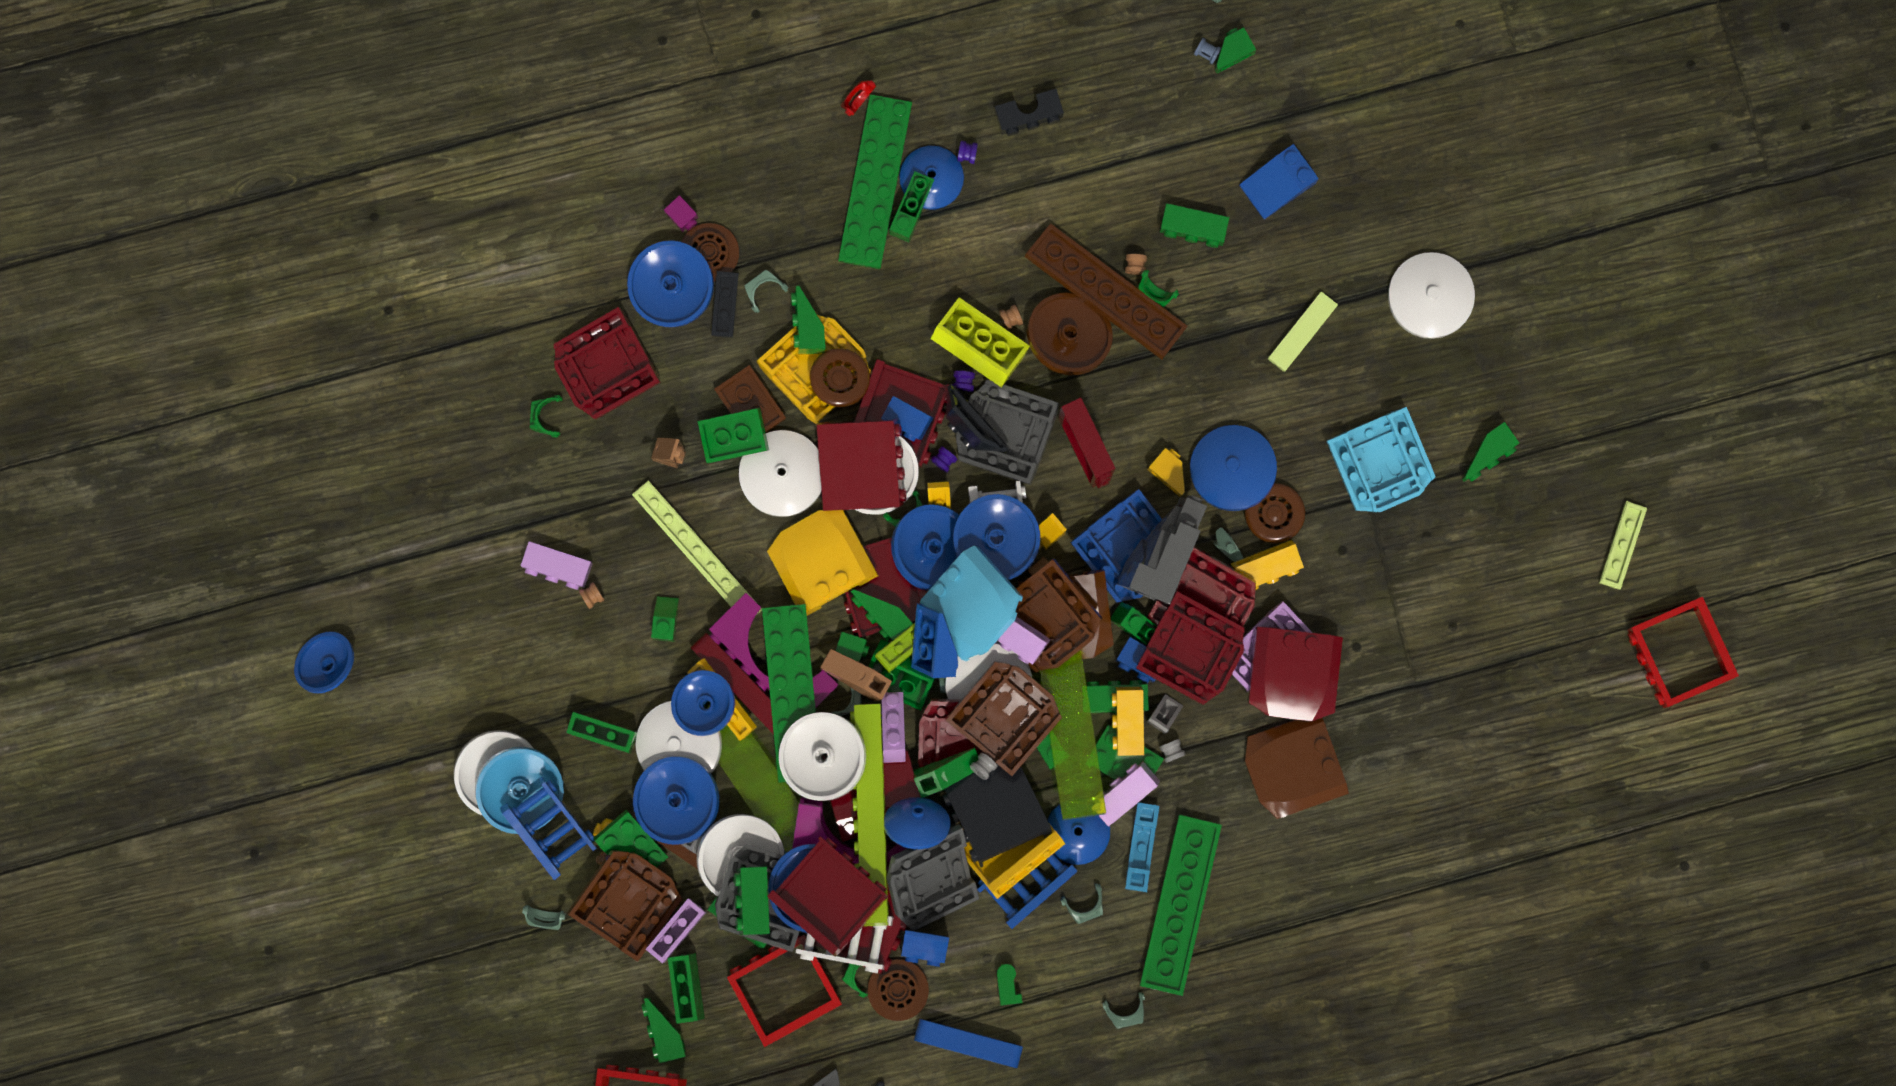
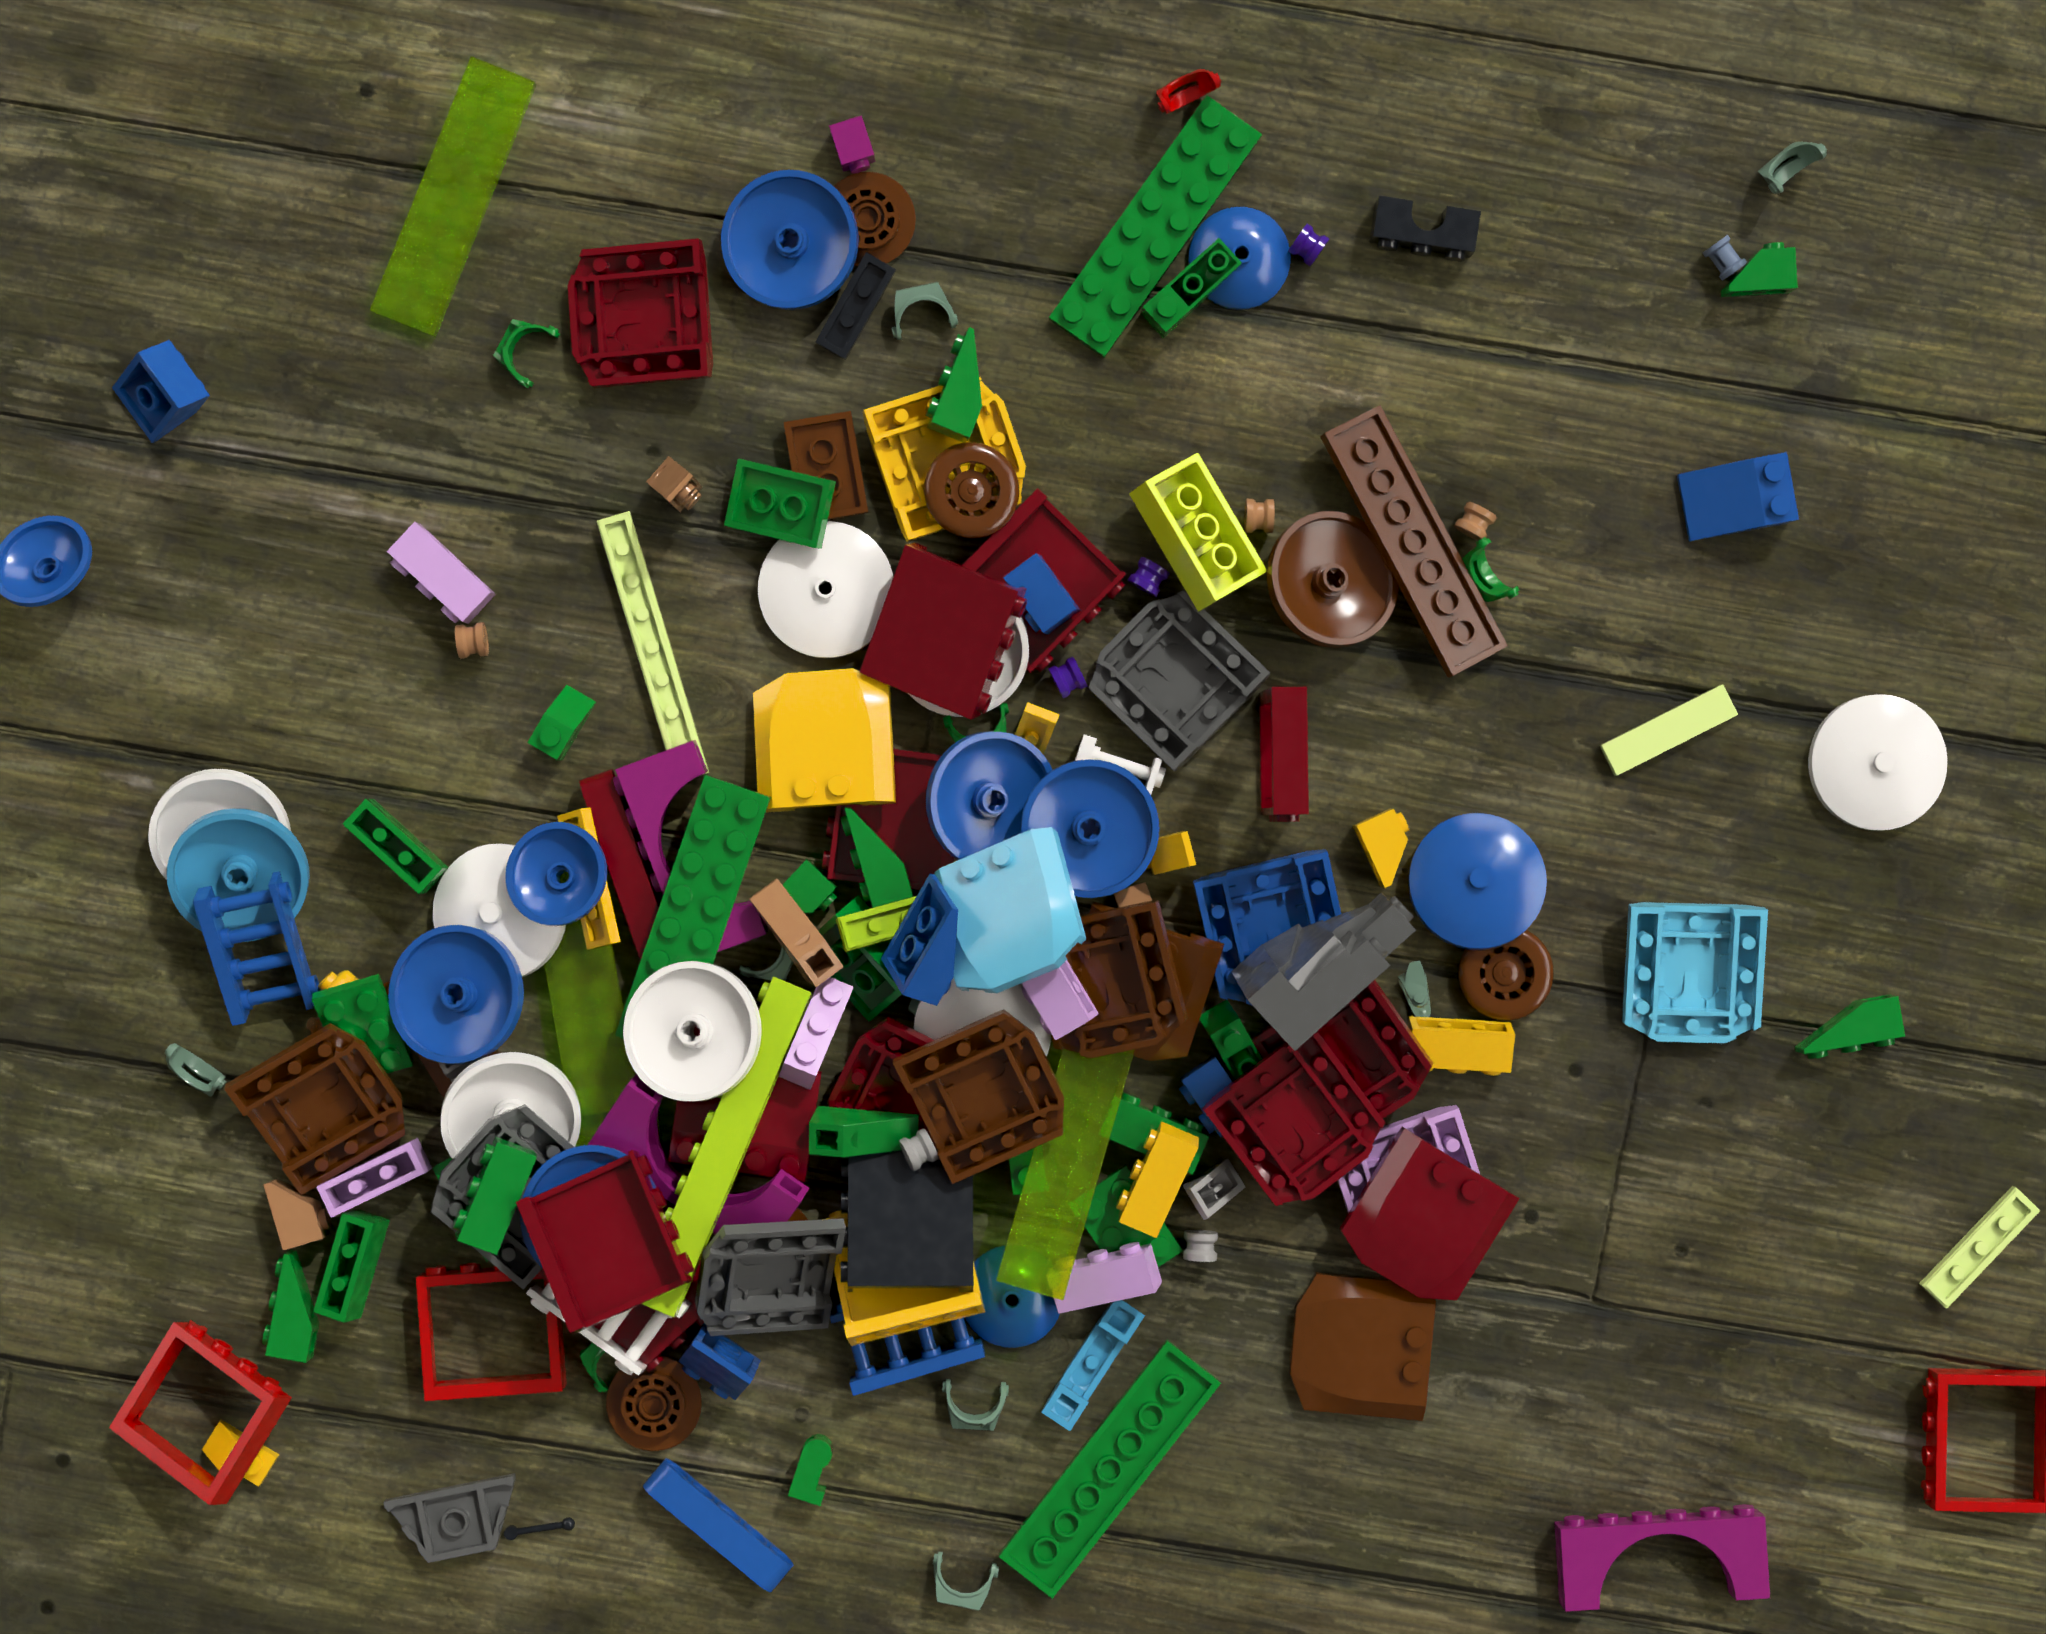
camera: 25 degrees right, 5 degrees up
blue dish [884,797,950,849] -> none
black wedge [946,384,1011,452] -> none
green brick [1160,203,1230,248] -> none
none -> blue slope [112,340,210,443]
none -> medium nougat slope [263,1179,332,1250]
none -> clear neon green plate [370,56,537,338]
none -> magenta arch [1554,1504,1770,1612]

